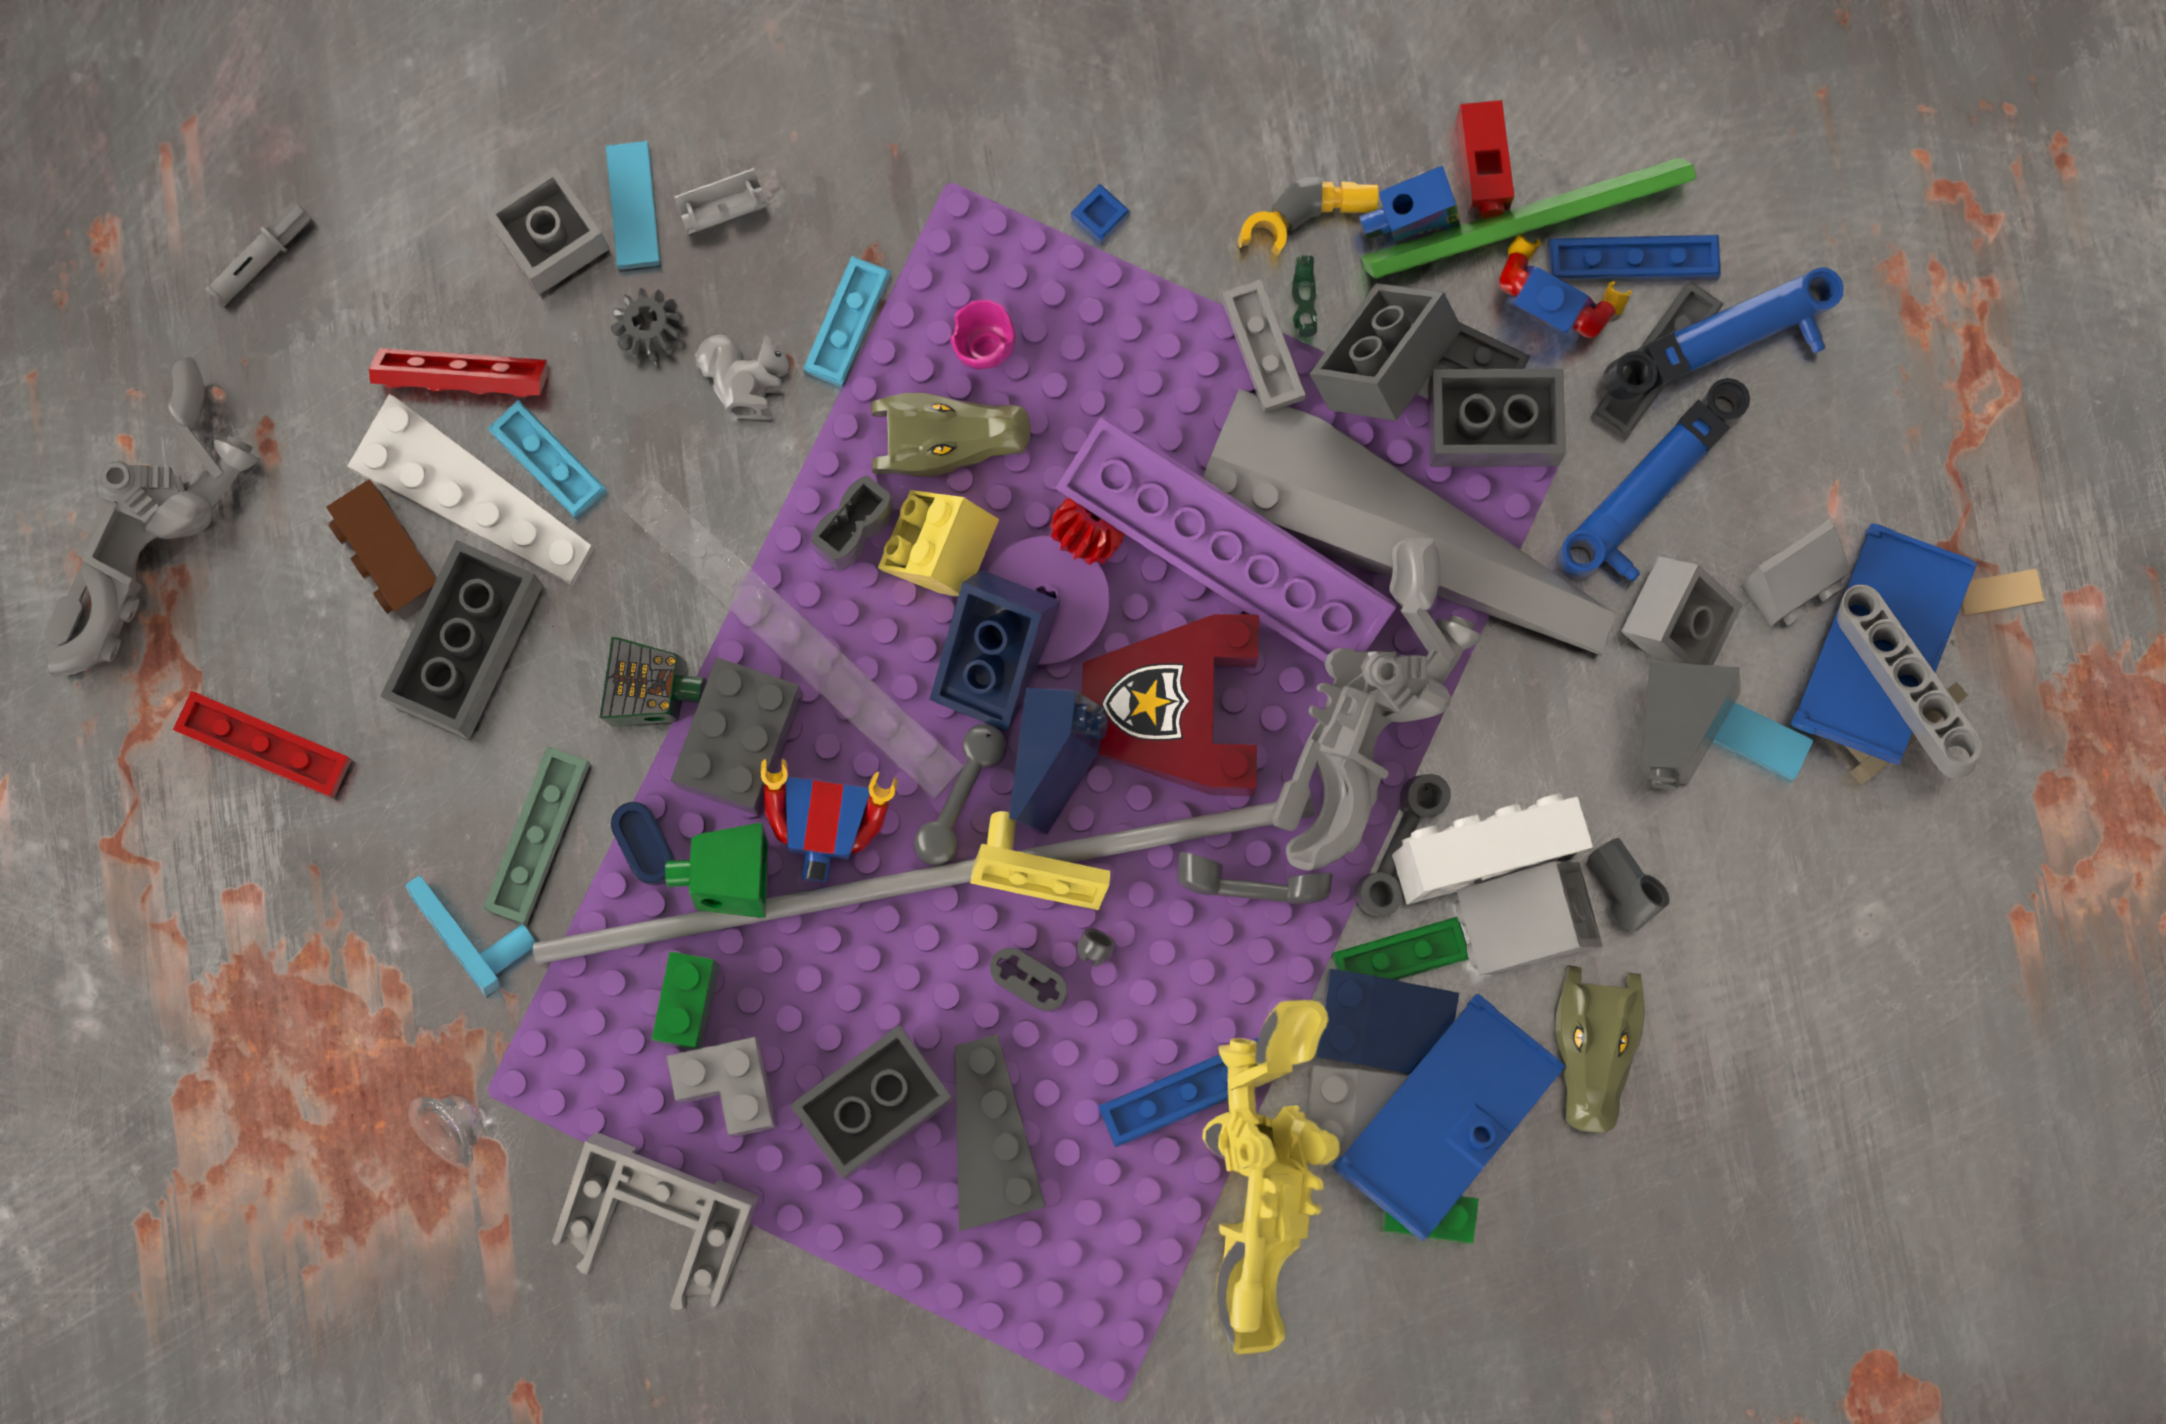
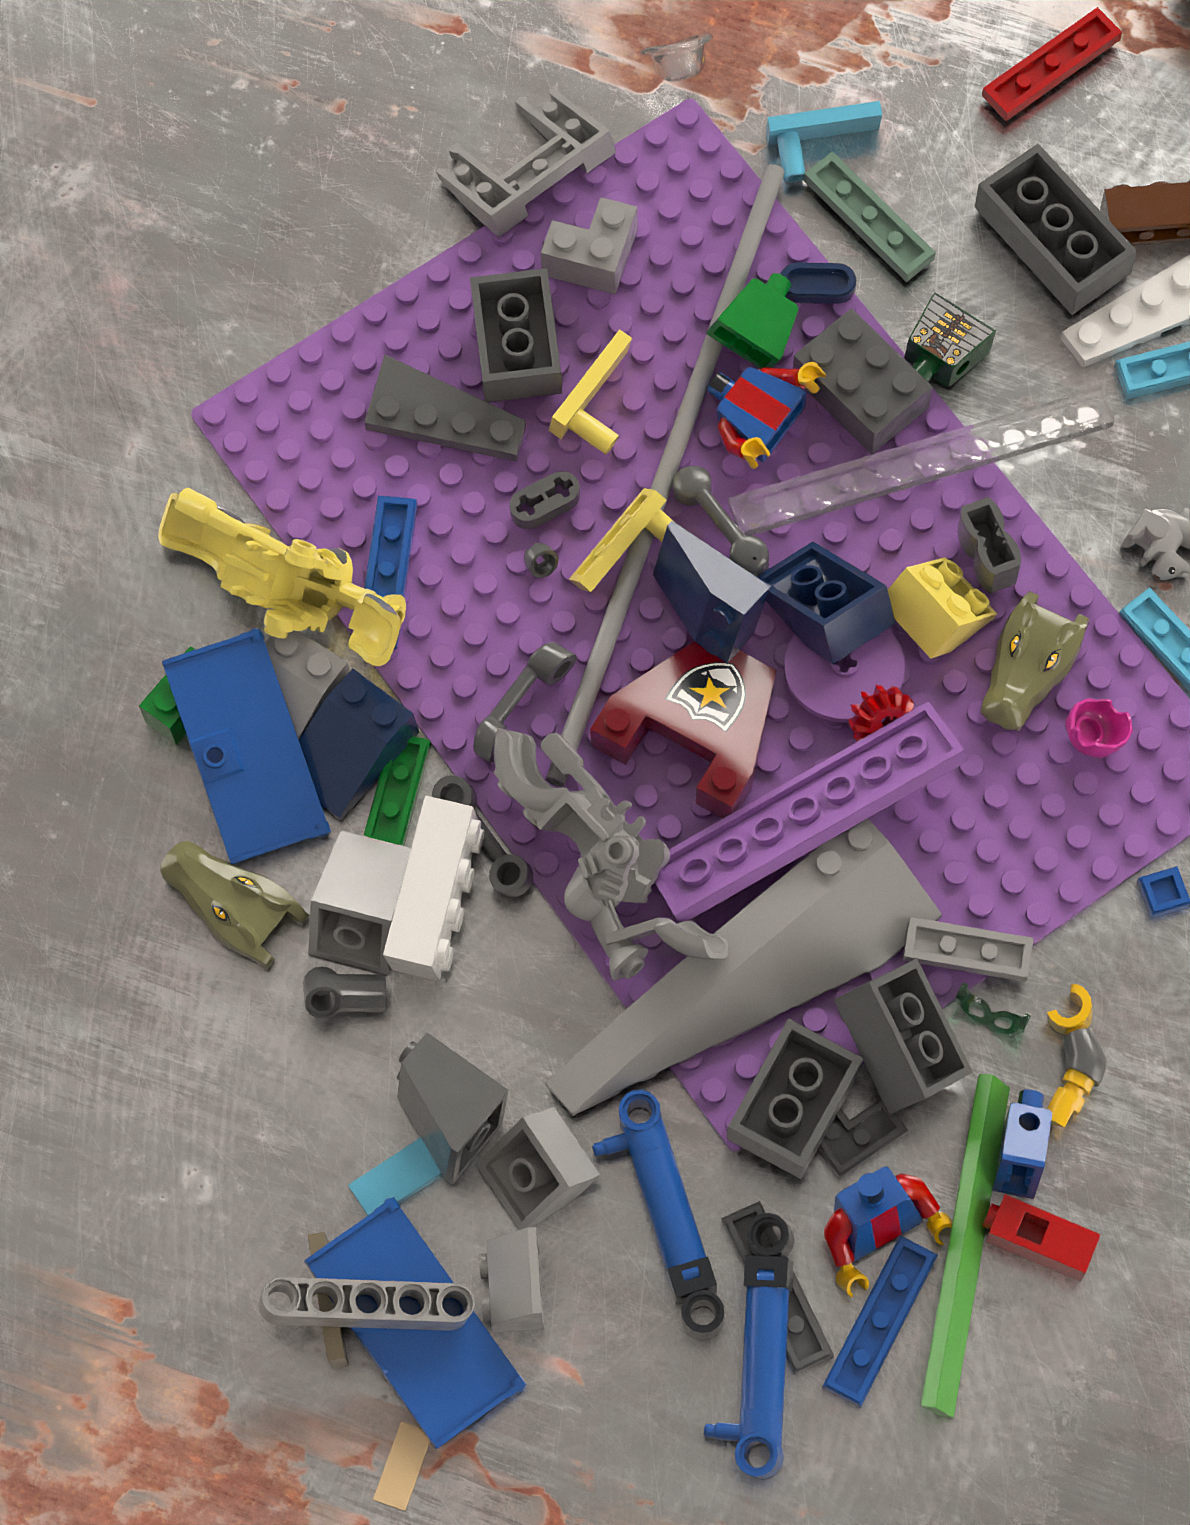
camera: 120 degrees right, 10 degrees down
green brick [651,951,720,1050] -> none
none -> light yellow piece [548,329,632,455]

